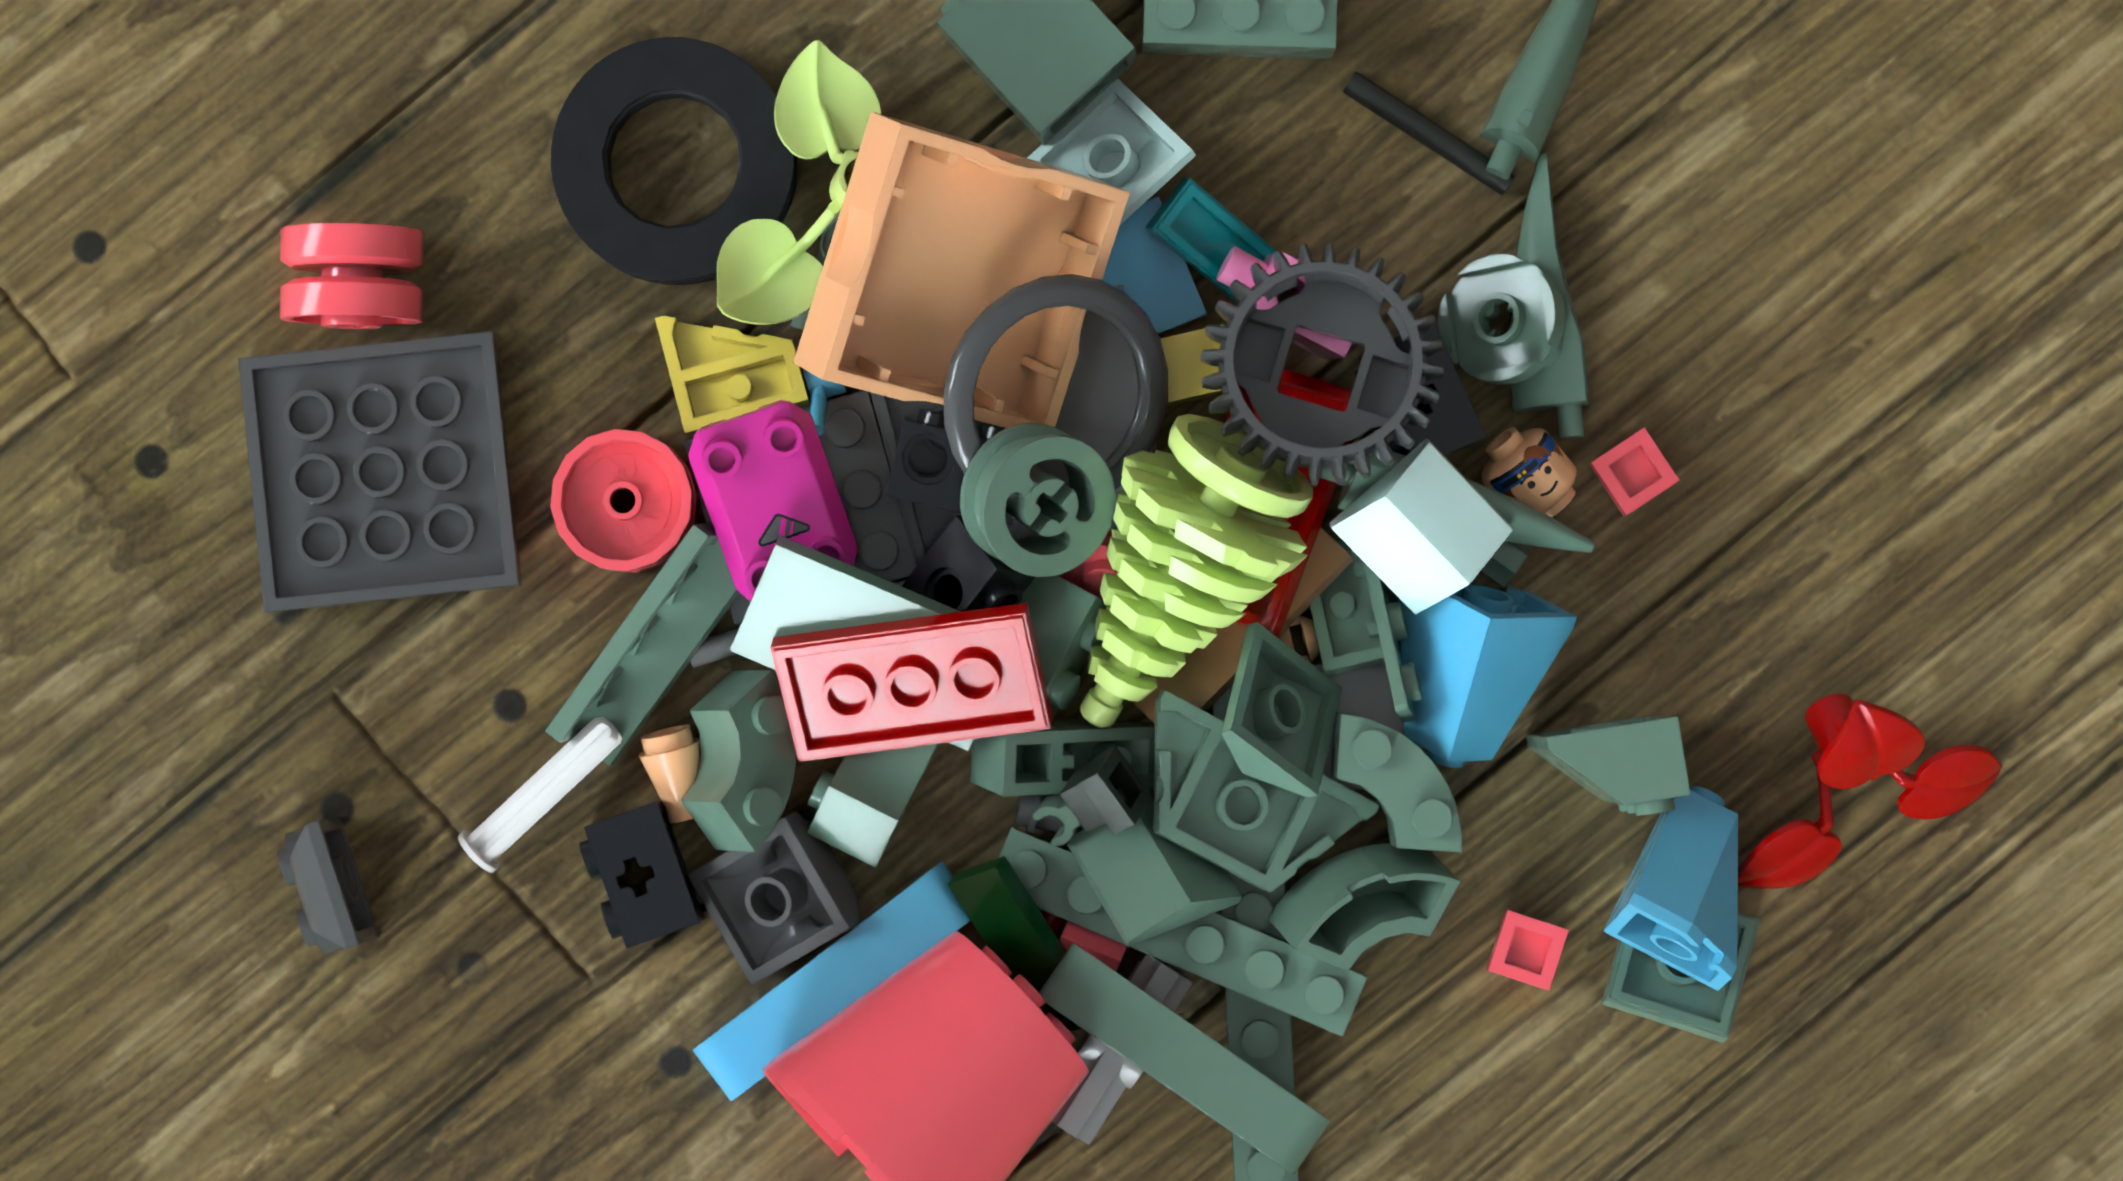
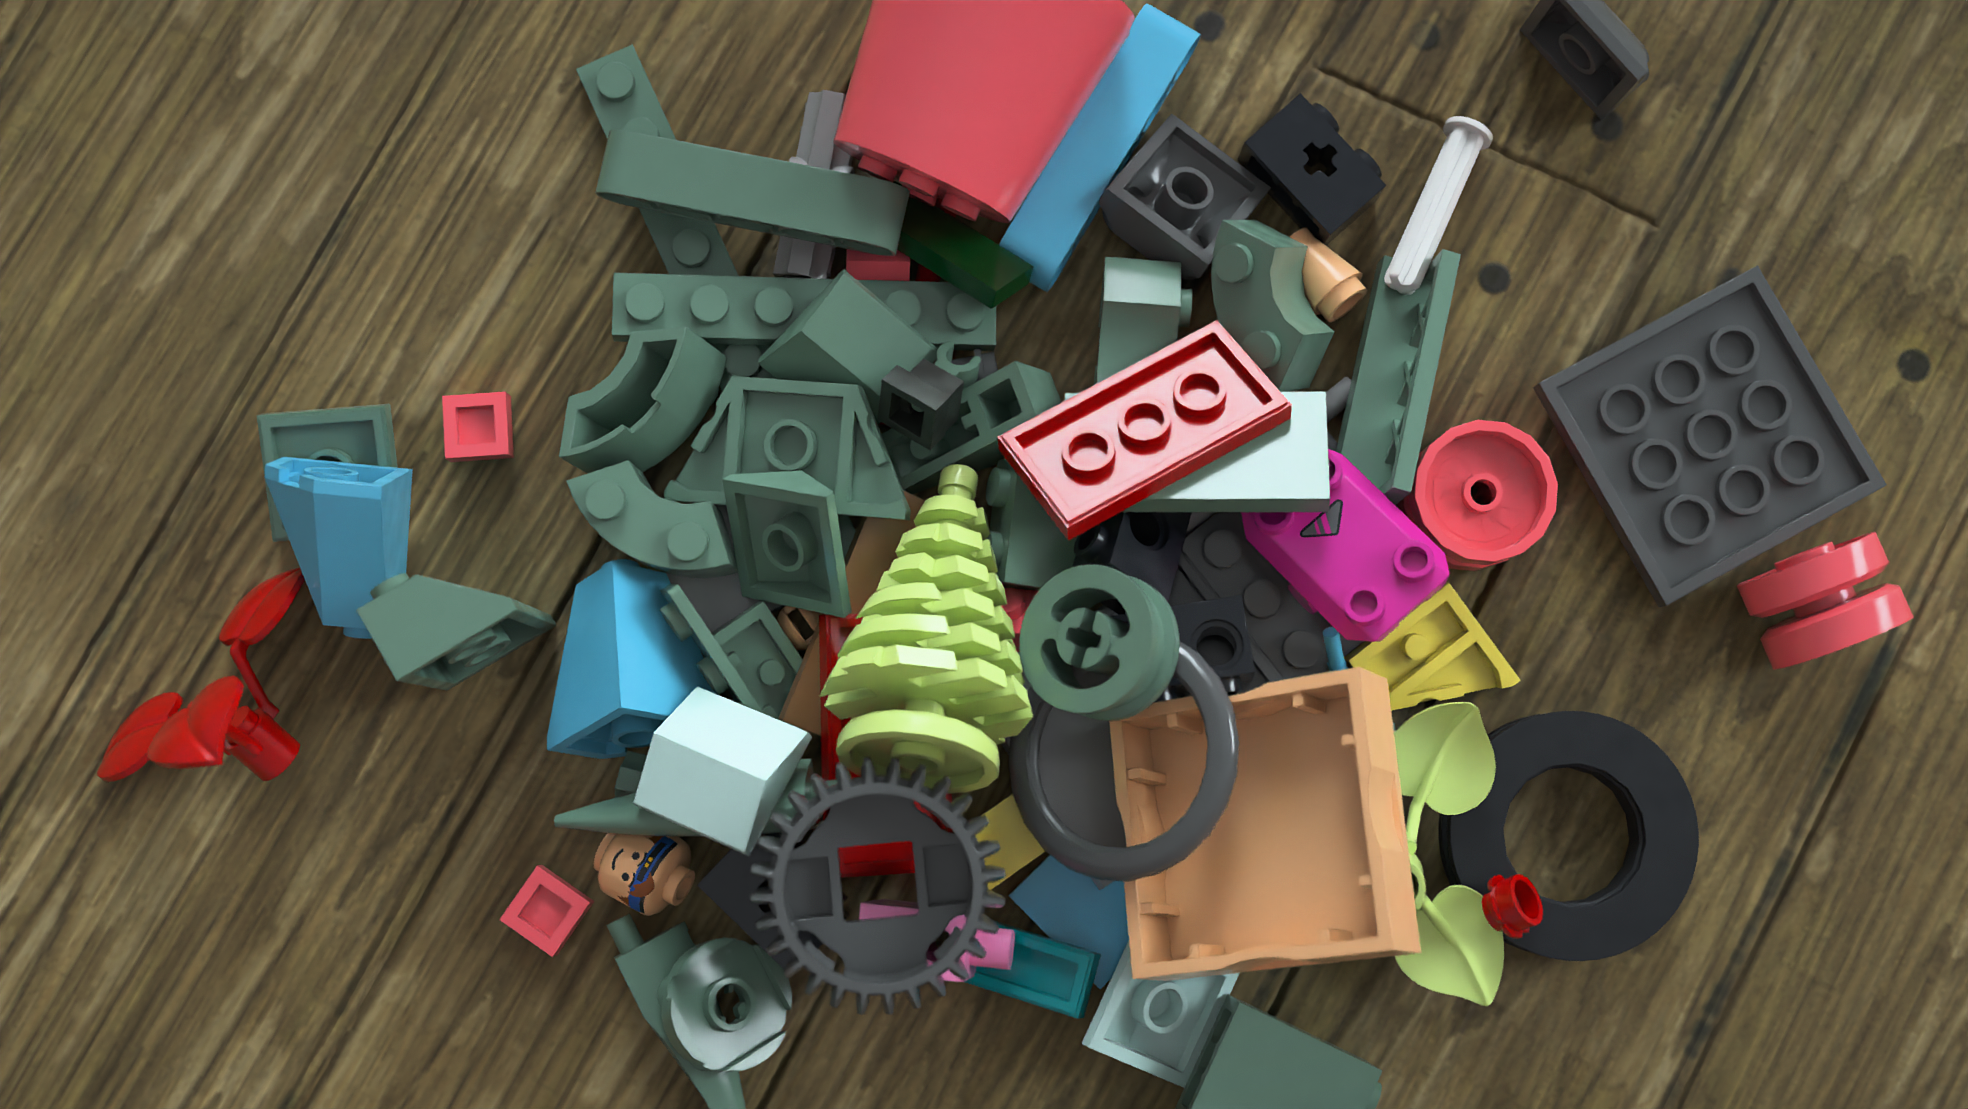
camera: 150 degrees right, 5 degrees down
none -> red plate [1482,874,1543,939]

